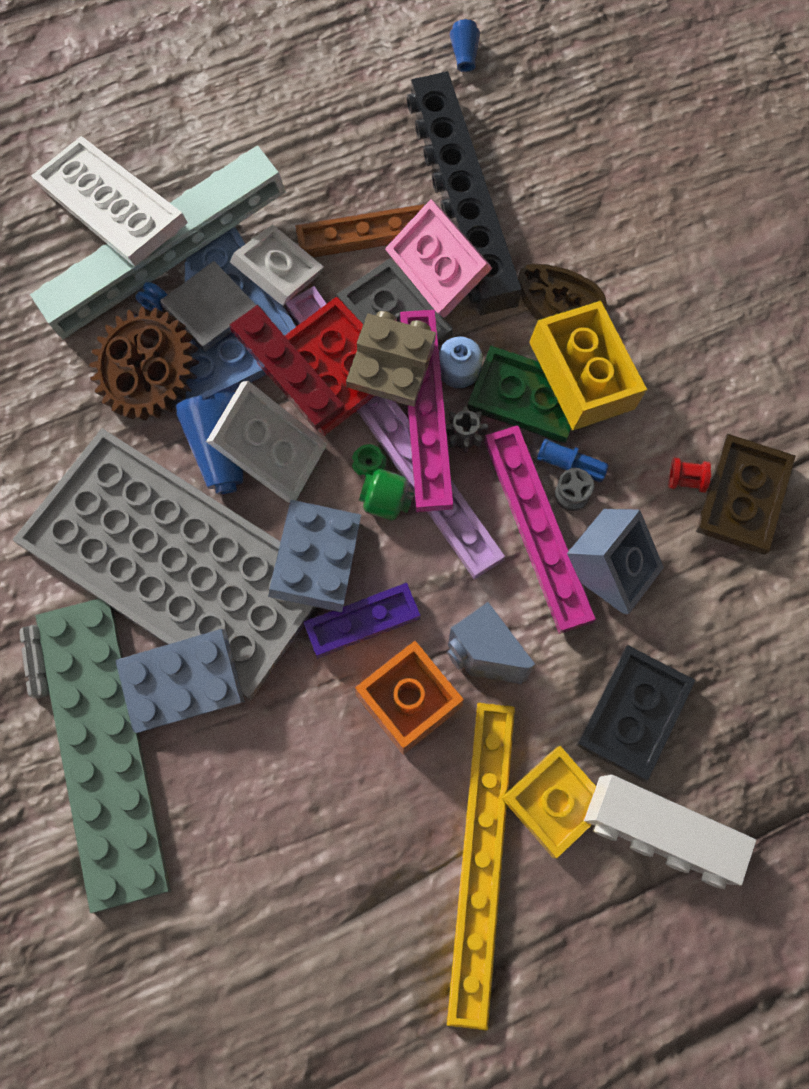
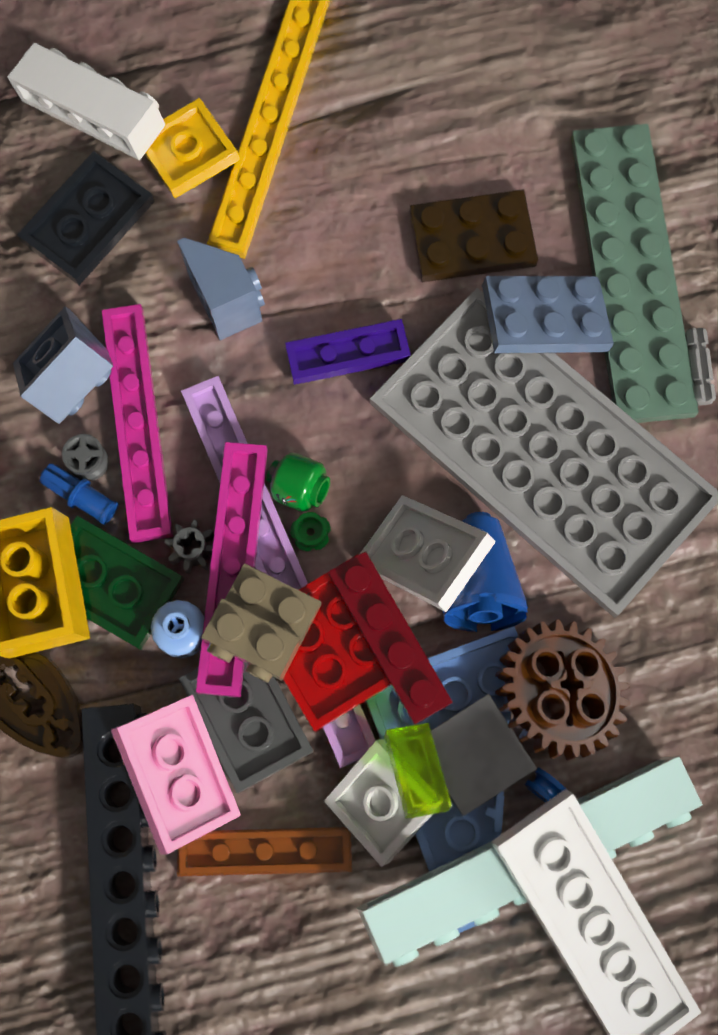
camera: 170 degrees left, 5 degrees up
sand blue plate [268,500,361,612] -> none
orange brick [355,641,464,755] -> none
none -> clear neon green tile [384,723,452,819]
none -> dark brown plate [410,189,538,283]

